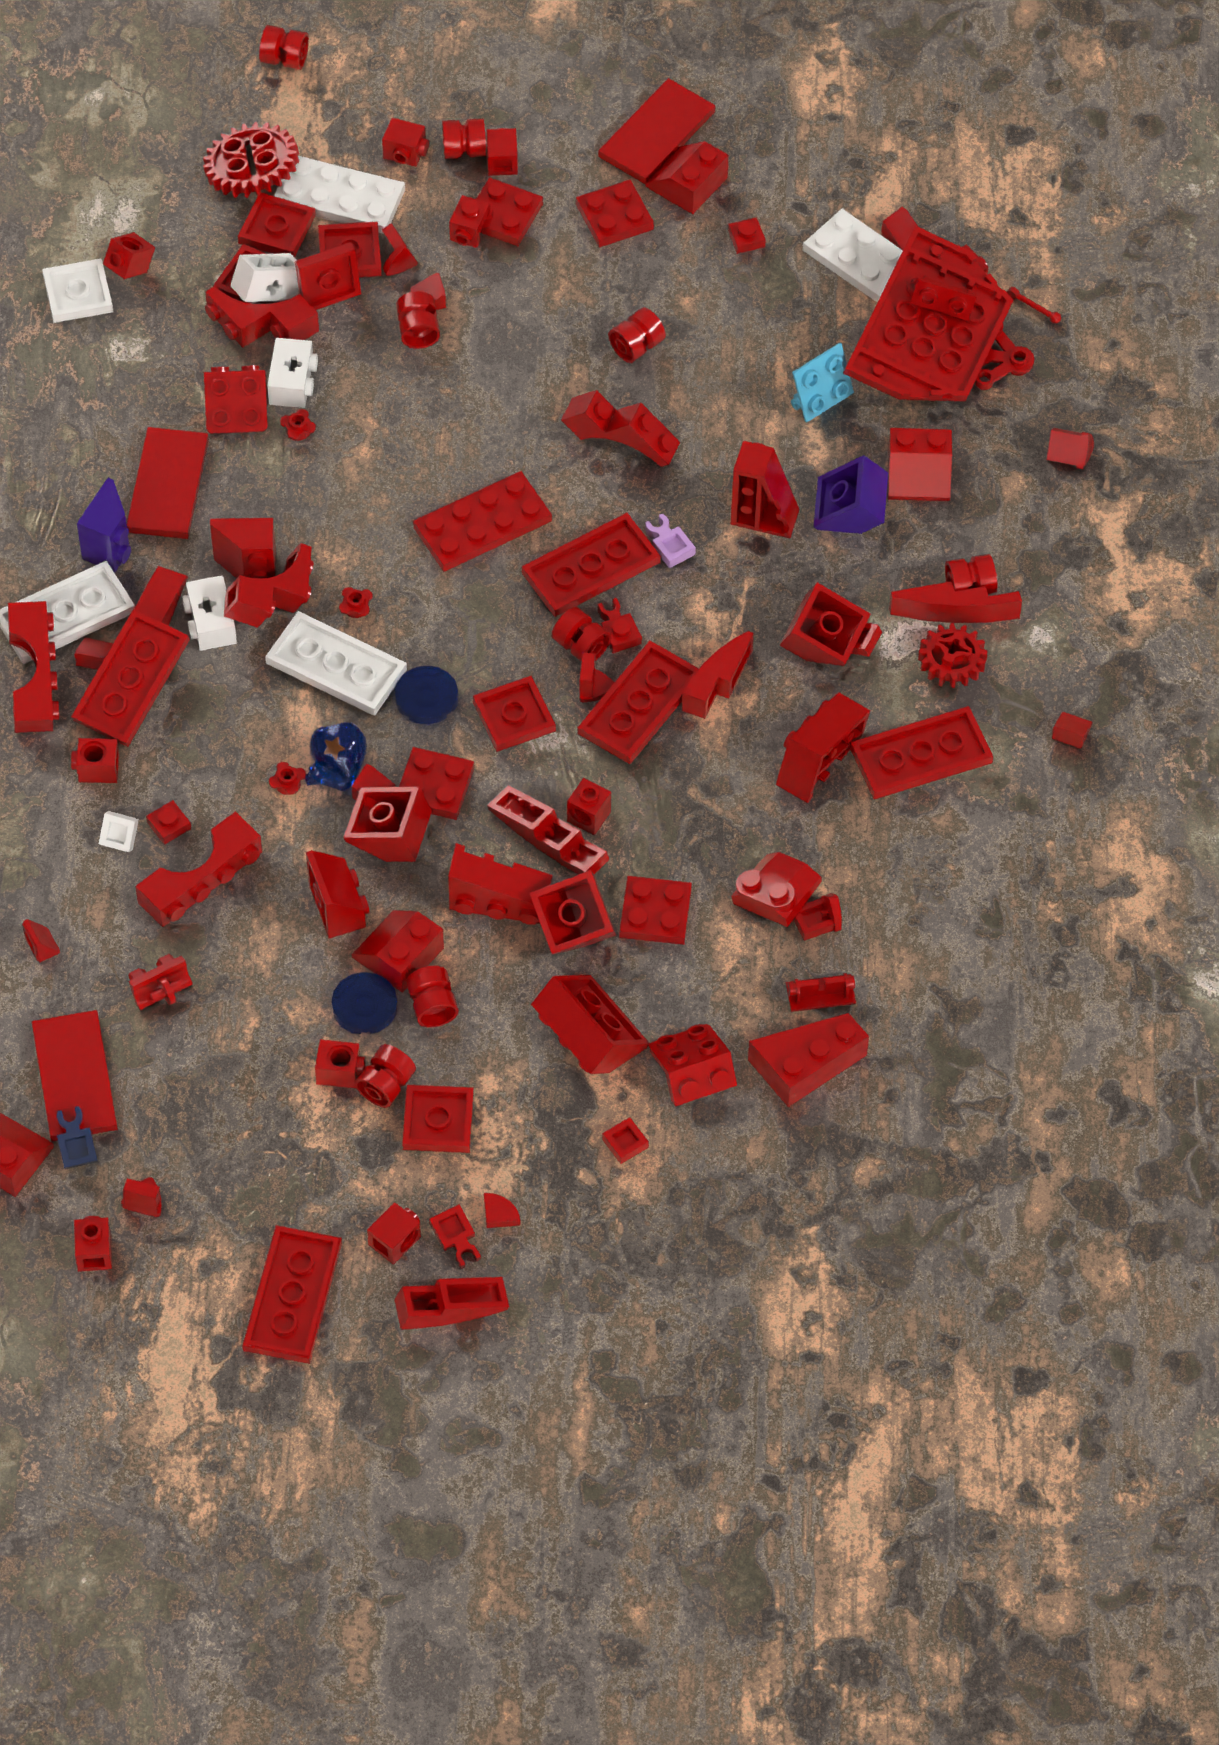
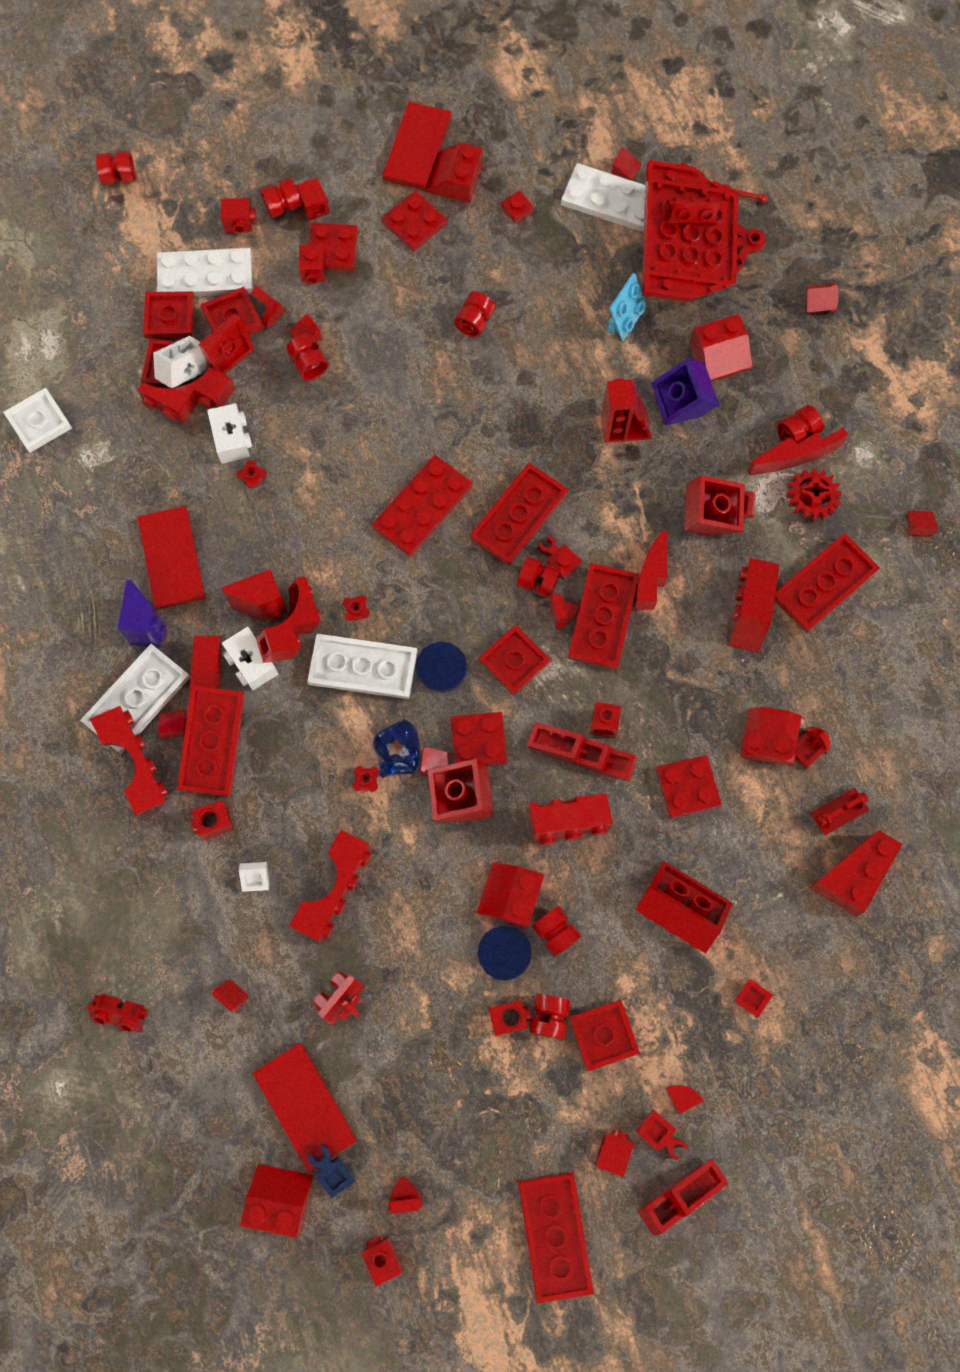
camera: 20 degrees left, 15 degrees up
red brick [103,232,156,280] -> none
red plate [146,800,191,845] -> none
red gear [203,122,300,198] -> none
red bracket [204,365,268,434] -> none
red slope [306,850,370,939] -> none
red slope [529,870,616,955] -> none
red arch [561,390,680,467] -> none
lavender plate [645,514,696,568] -> none
red bracket [649,1024,737,1107] -> none

